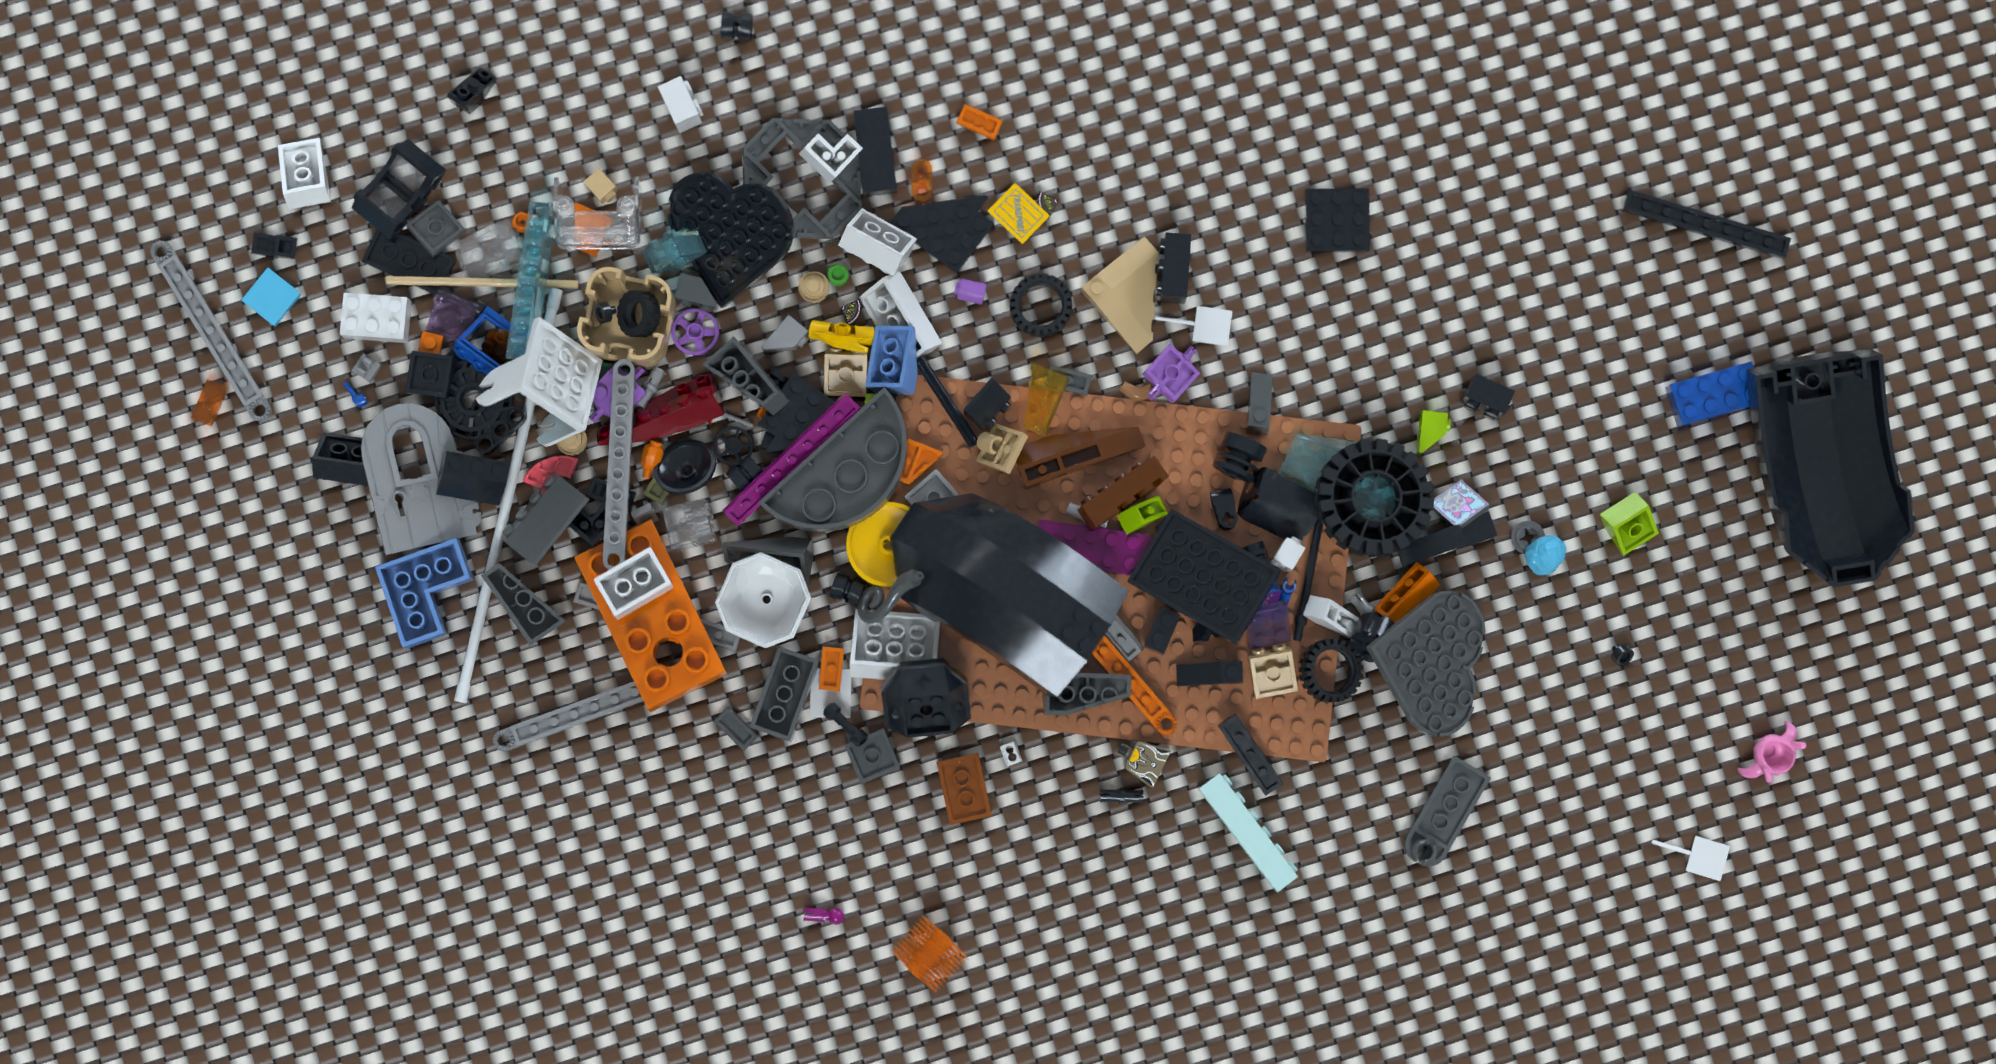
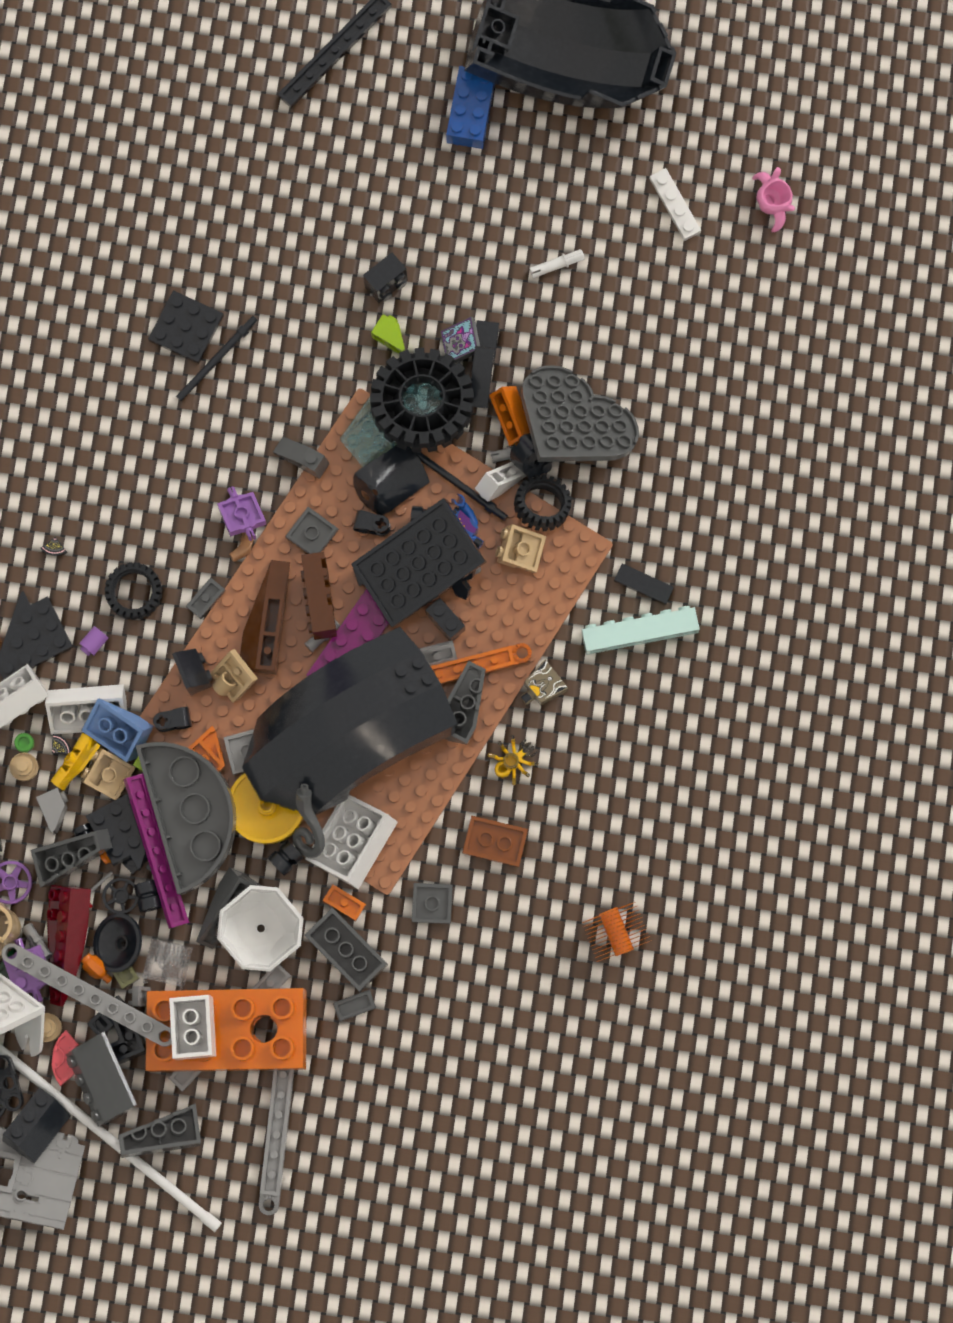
camera: 60 degrees left, 5 degrees down
medium blue brick [375,538,474,649] -> none
magenta pin [803,907,845,925] -> none
white sticker [810,668,851,718] -> none
black piece [823,703,868,747] -> none
black piece [881,658,971,738] -> none
black axle [917,355,977,448] -> none
yellow sticker [988,183,1050,244] -> none
white piece [1000,741,1022,767] -> none
clear yellow wing [1024,362,1070,437] -> none
tan slope [1081,236,1158,354] -> none
black pin [1100,788,1144,805] -> none
lime slope [1117,495,1168,535] -> none
white piece [1155,306,1232,346] -> none
black brick [1156,232,1191,304] -> none
black slope [1176,661,1243,686] -> none
black wheel [1212,432,1267,483] -> none
black plate [1218,713,1283,796] -> none
clear purple plate [1246,601,1291,650] -> none
white brick [1271,536,1305,574] -> none
dark grey plate [1404,756,1491,867] -> none
flat silver gear [1511,521,1545,554] -> none
medium azure hair [1524,535,1567,575] -> none
lime slope [1600,492,1659,556] -> none
black tile [1611,644,1634,666] -> none
white piece [1651,836,1730,881] -> none
none -> black piece [153,707,192,732]
none -> black bar [176,316,258,401]
none -> dark grey tile [285,507,339,554]
none -> animal [488,735,539,785]
none -> white axle [529,249,584,279]
none -> black tile [614,563,674,605]
none -> white plate [649,168,701,241]

